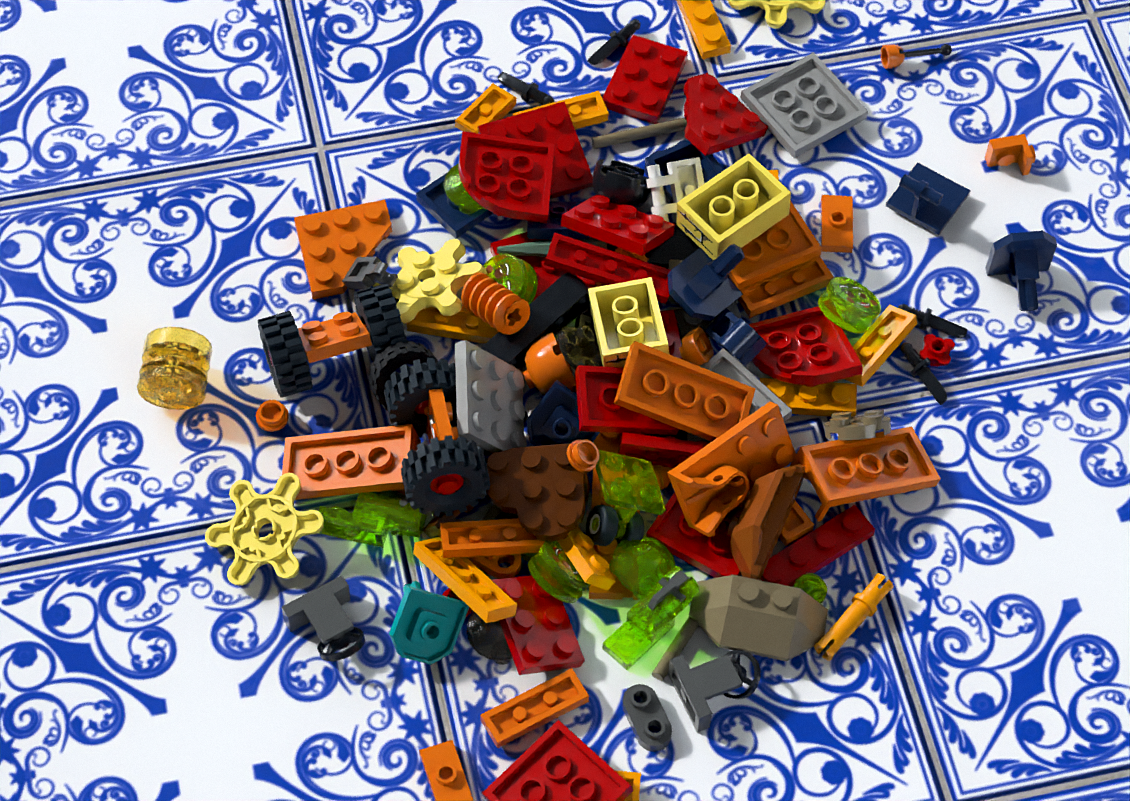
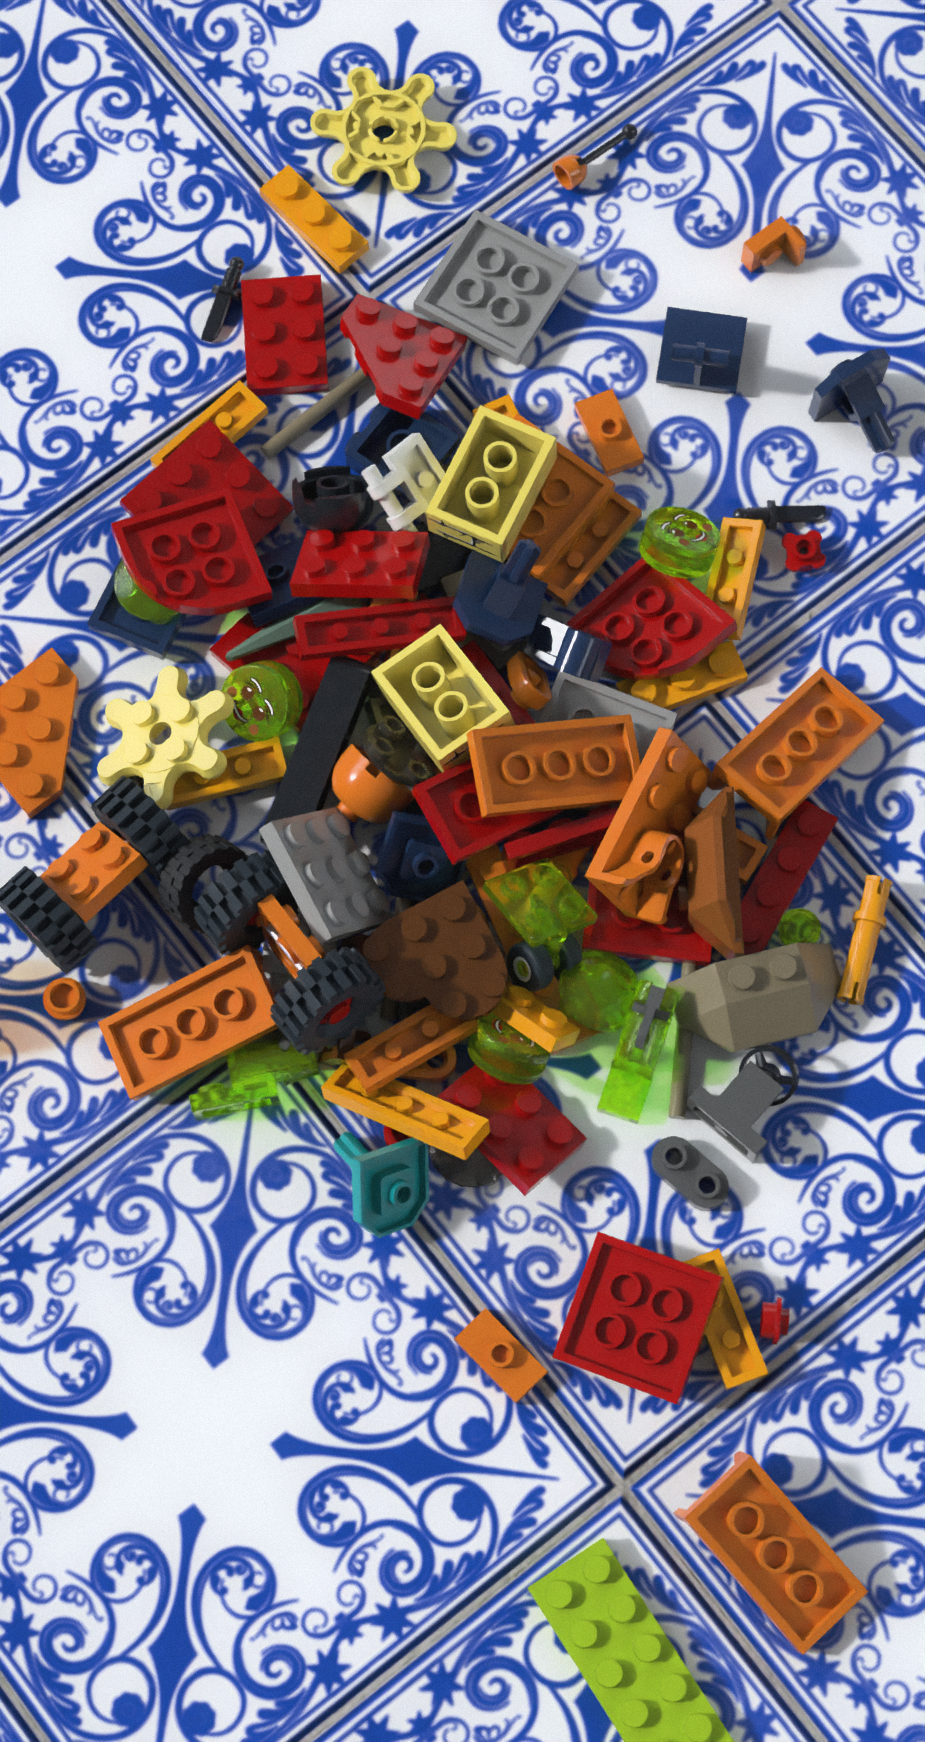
camera: 20 degrees left, 15 degrees up
light yellow plate [205,473,324,586] -> none
dark grey piece [282,575,365,661] -> none
dark grey plate [342,257,398,290] -> none
light orange plate [455,83,517,133] -> none
orange piece [461,273,530,335] -> none
orange plate [480,668,589,749] -> none
black piece [497,72,554,105] -> none
orange plate [567,439,599,473] -> none
dark tan plate [824,409,891,440] -> none
black piece [900,342,947,405] -> none

